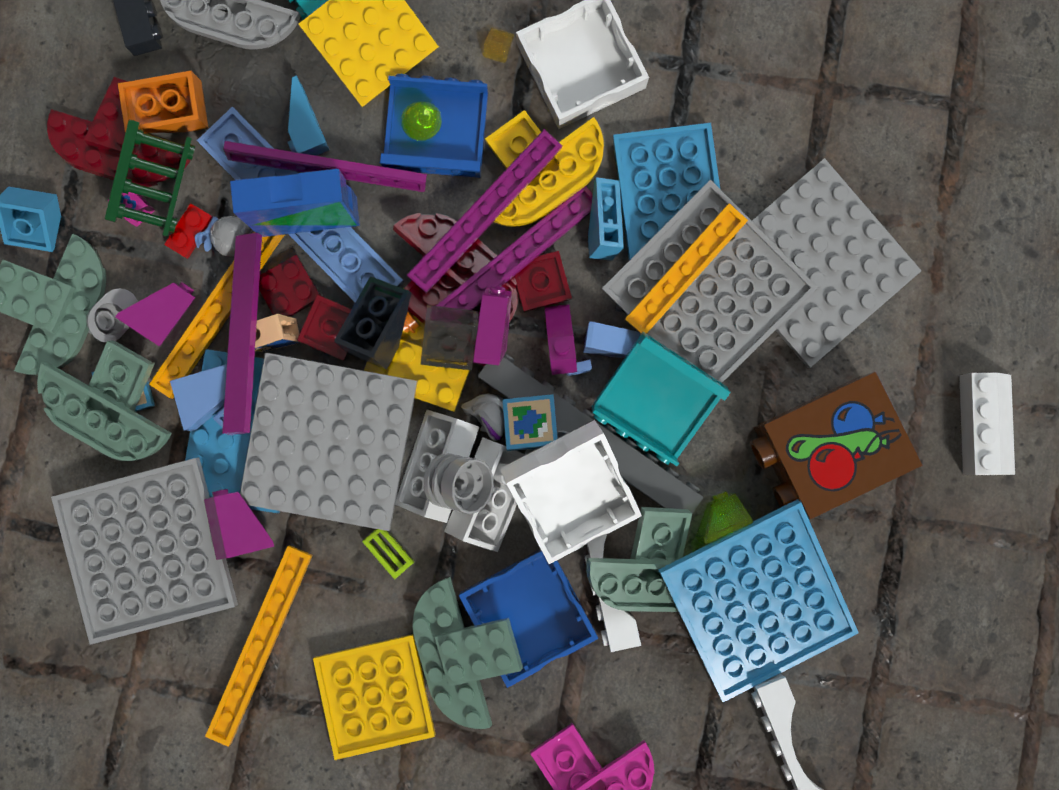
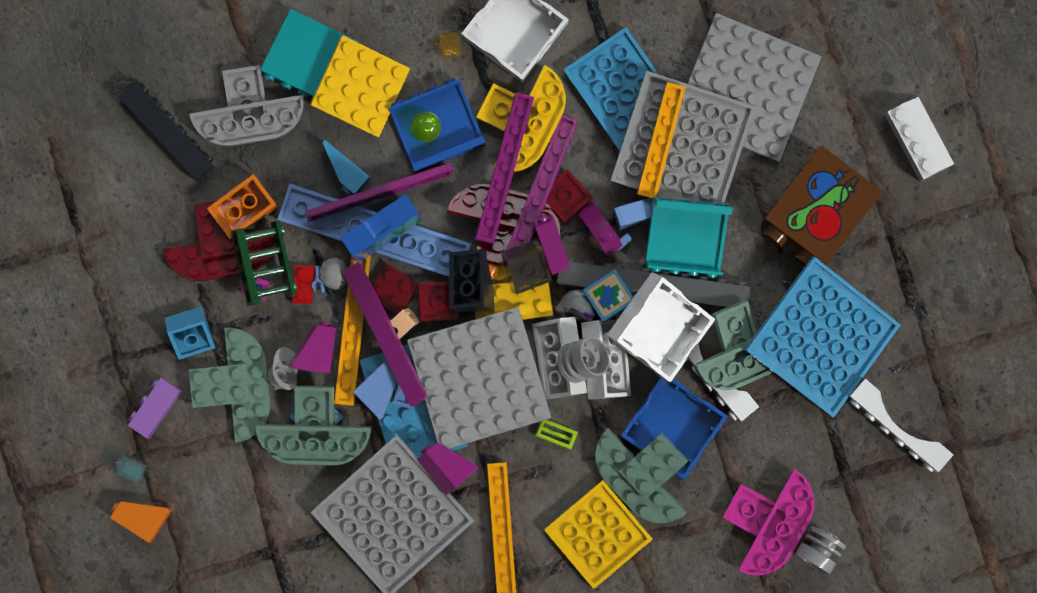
camera: 30 degrees left, 0 degrees up
dark azure slope [588,177,624,261] -> none
clear neon green slope [696,491,753,544] -> none

